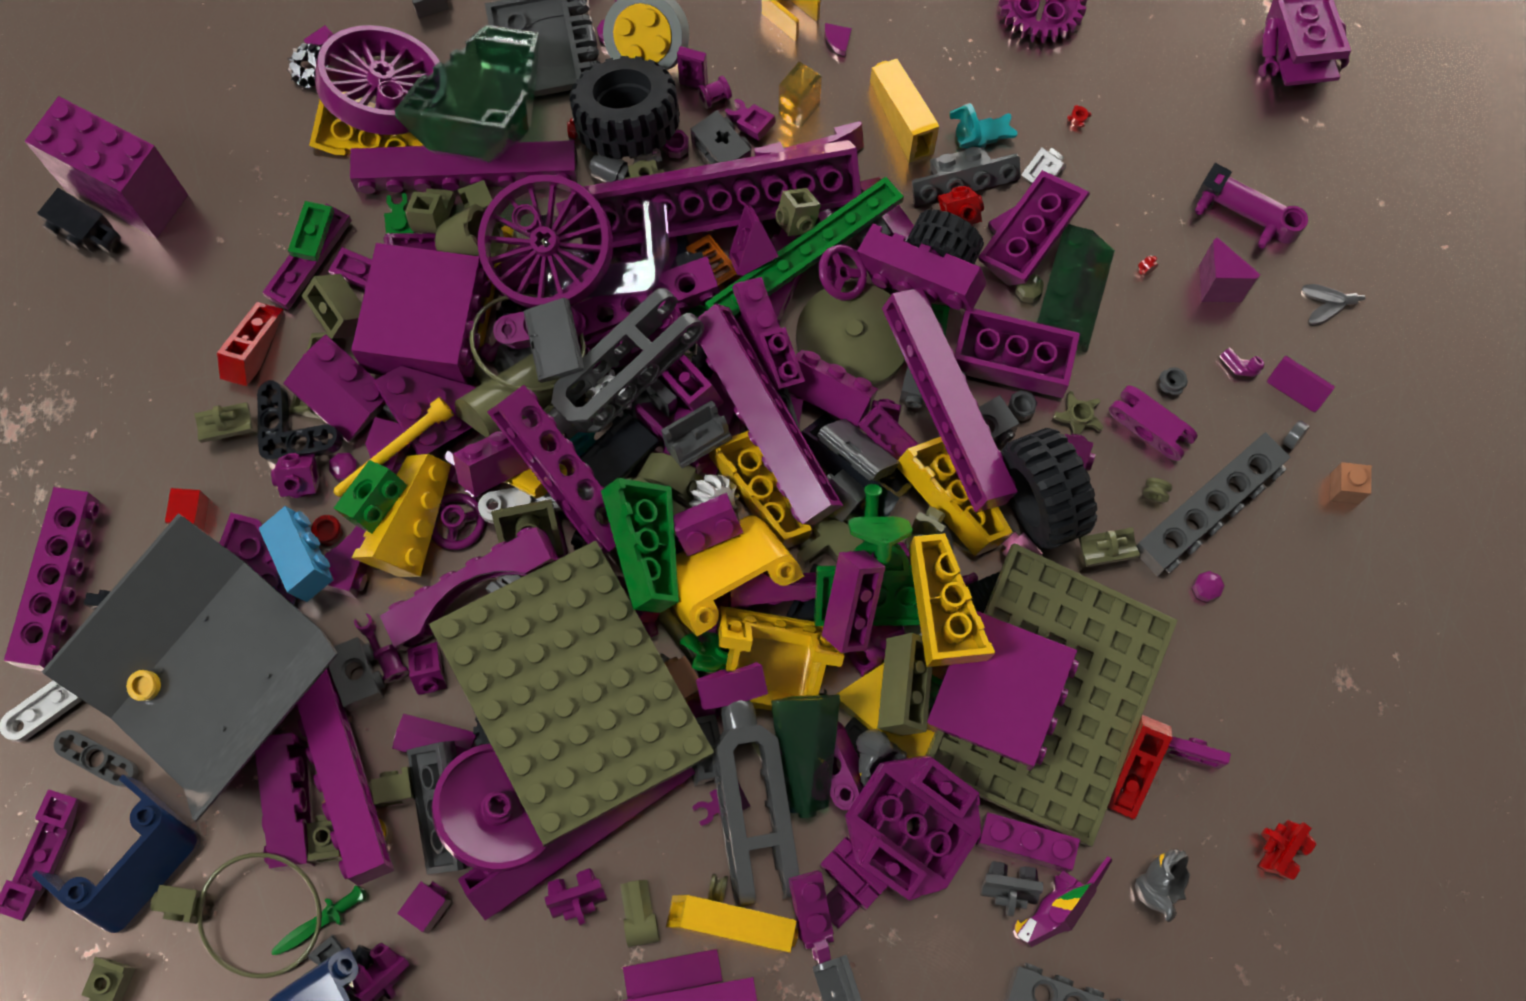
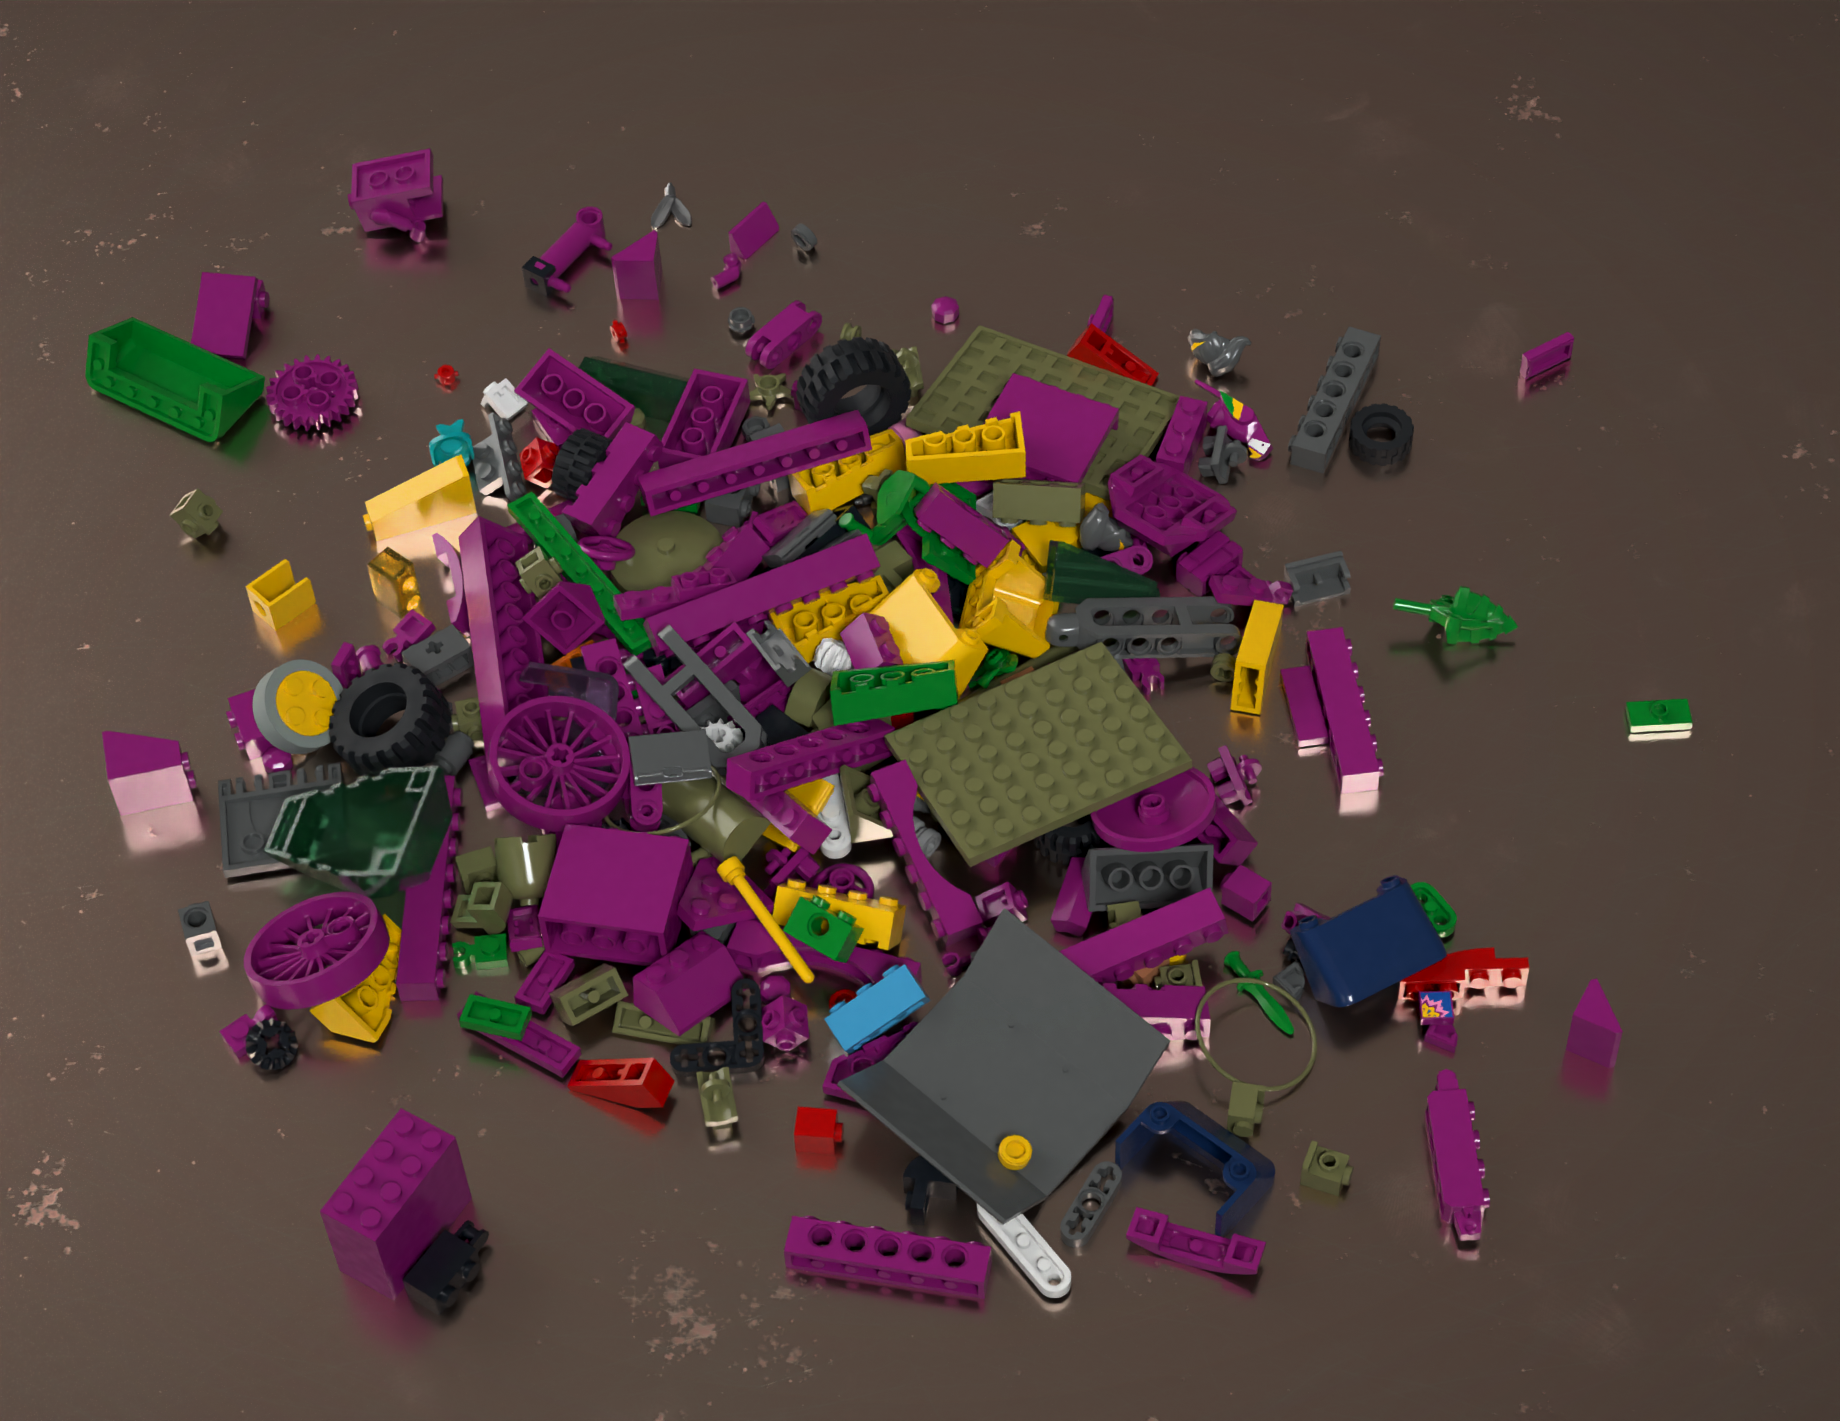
camera: 85 degrees left, 20 degrees down
olive piece [620,879,660,948] -> none
magenta slope [696,662,768,710] -> none
magenta tile [825,23,852,56] -> none
dark grey brick [1136,432,1291,577] -> none
red hips [1258,820,1317,880] -> none
nougat brick [1330,462,1372,504] -> none

